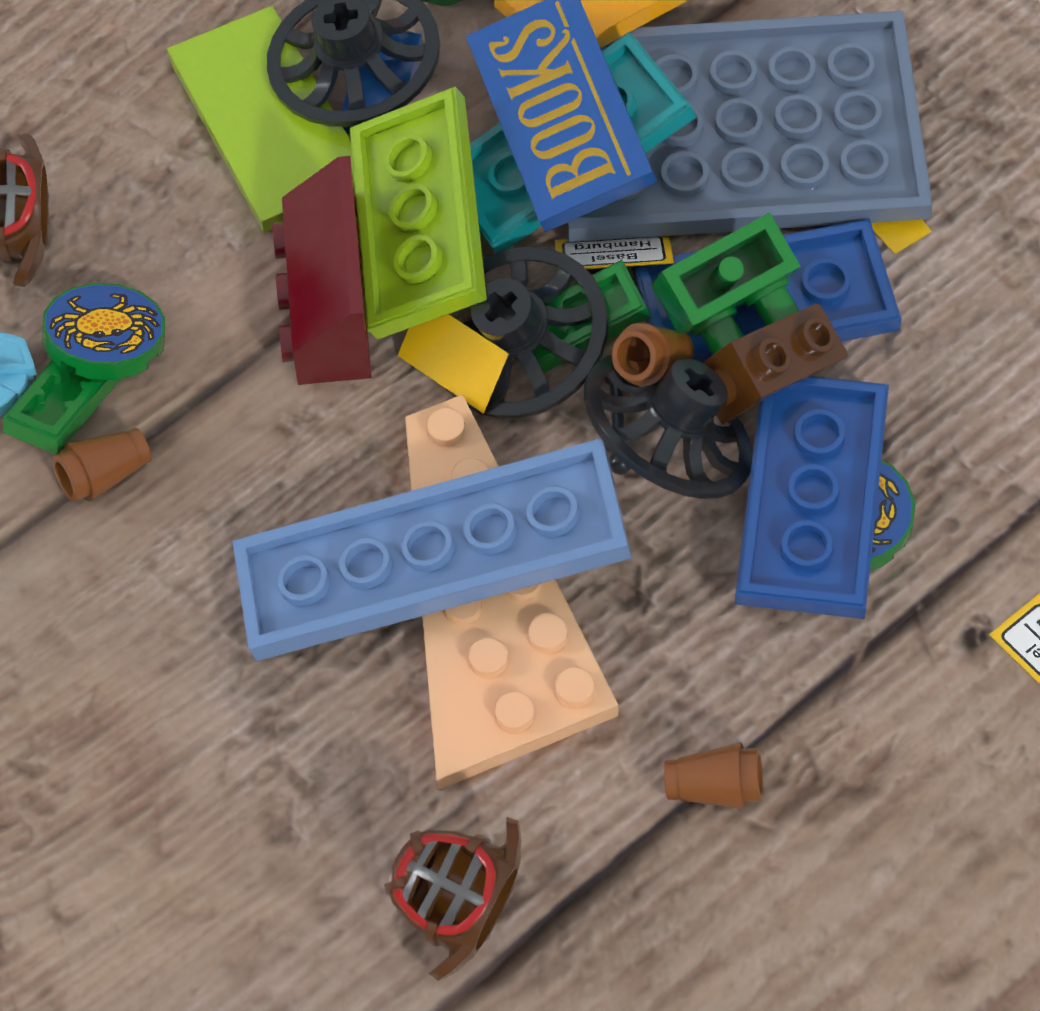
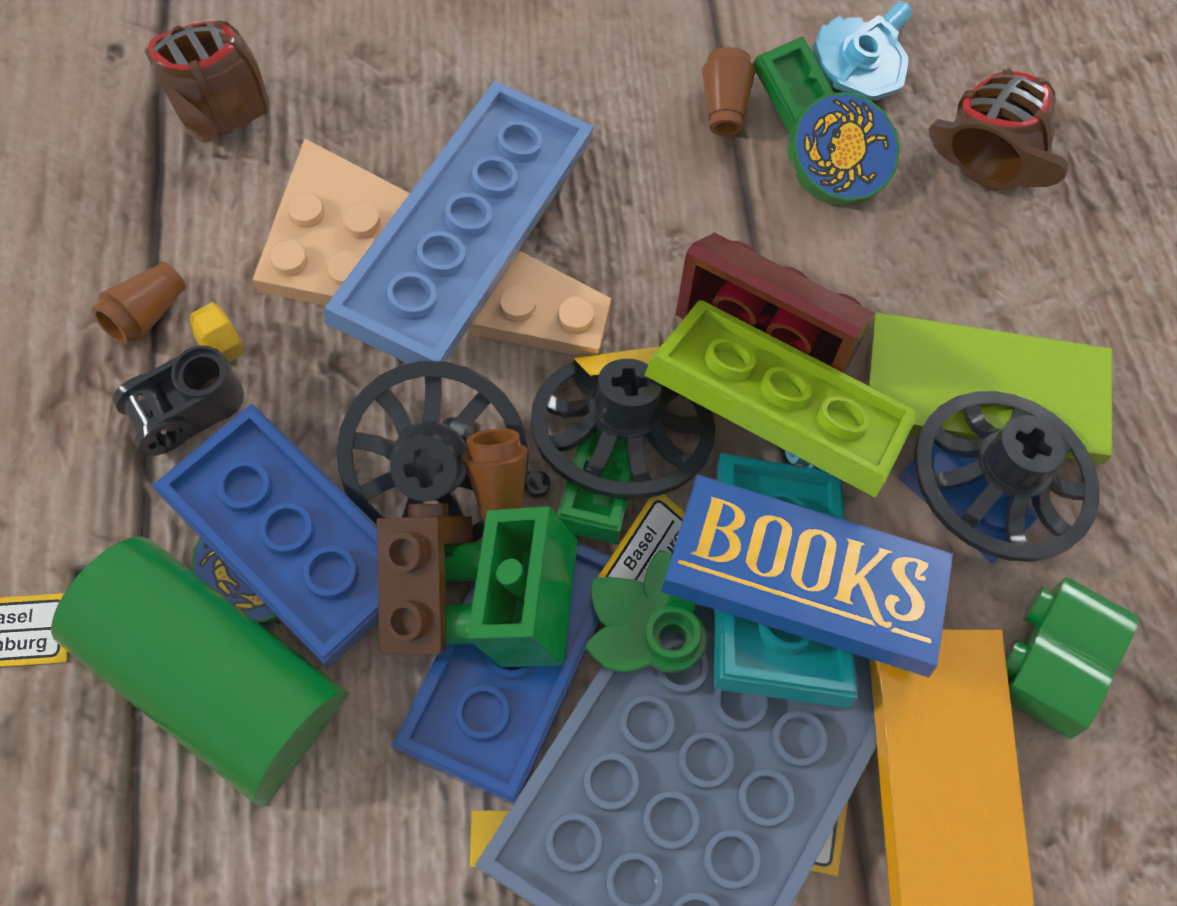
camera: 120 degrees right, 5 degrees up
none -> green brick [51,536,349,807]
none -> black piece [112,346,244,456]
none -> yellow tile [190,302,245,363]
none -> green plate [586,550,707,673]

